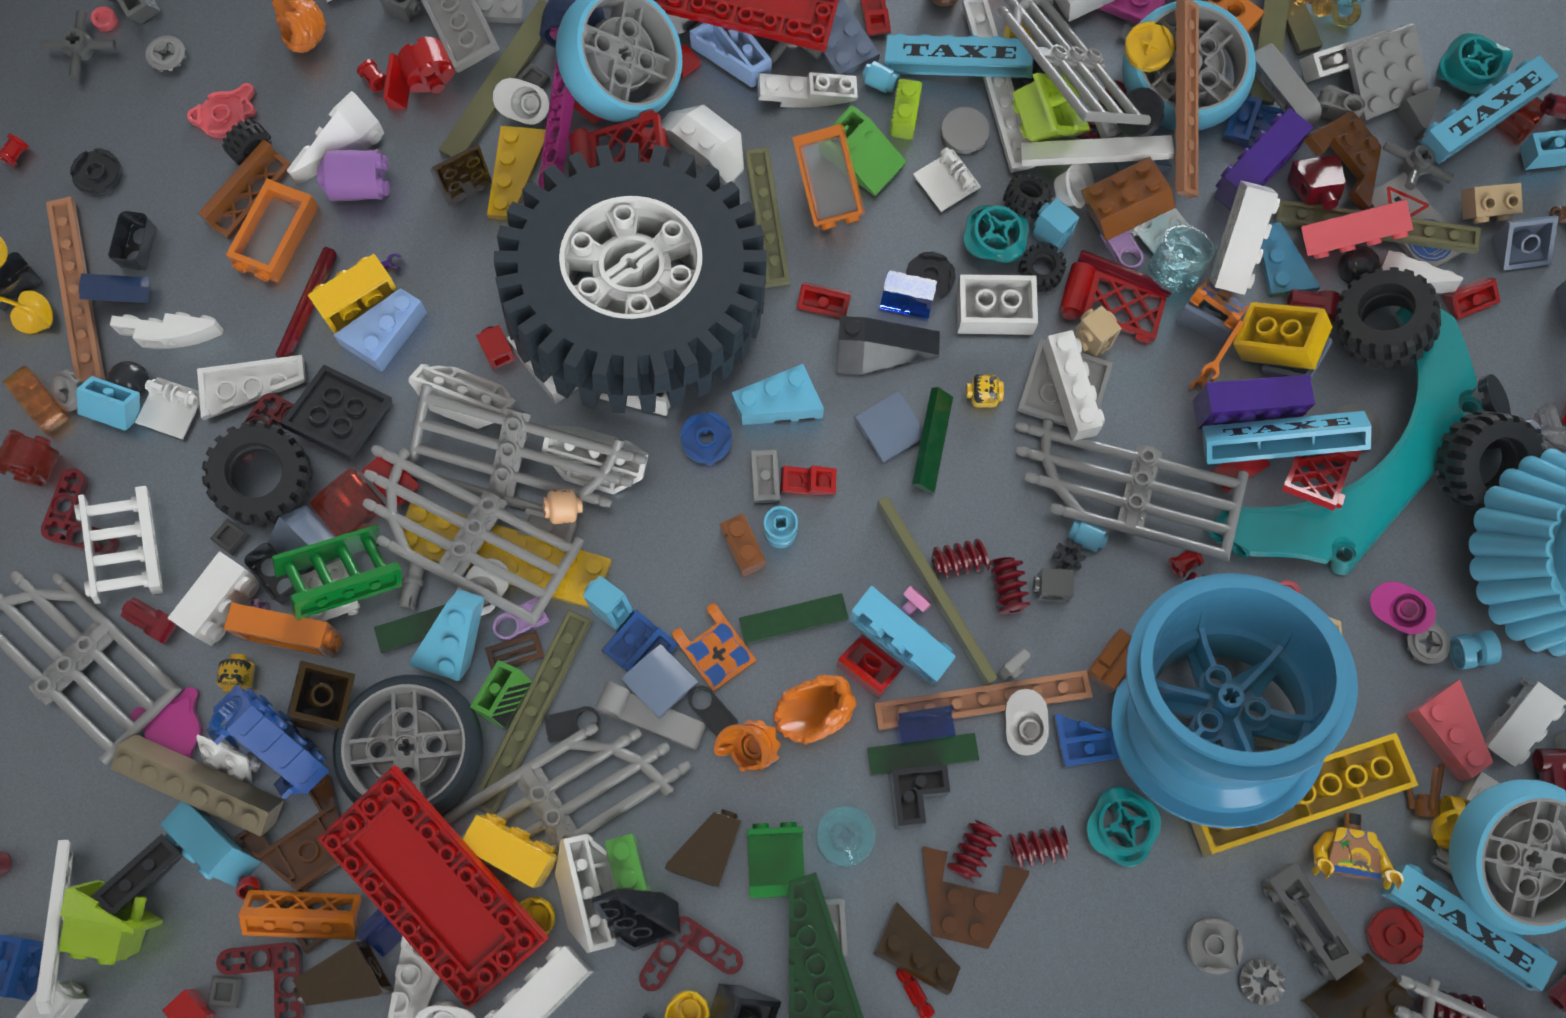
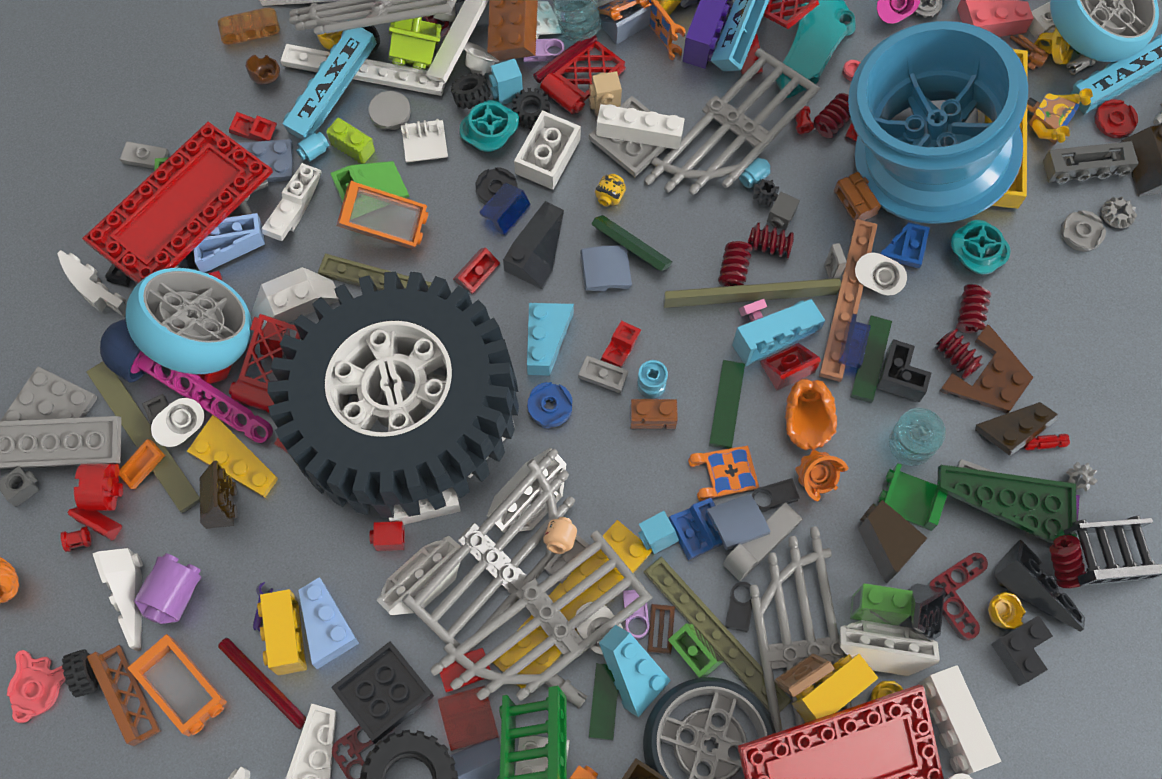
camera: 65 degrees left, 5 degrees down
none -> orange tile [119,439,165,489]
none -> medium nougat tile [774,654,834,697]

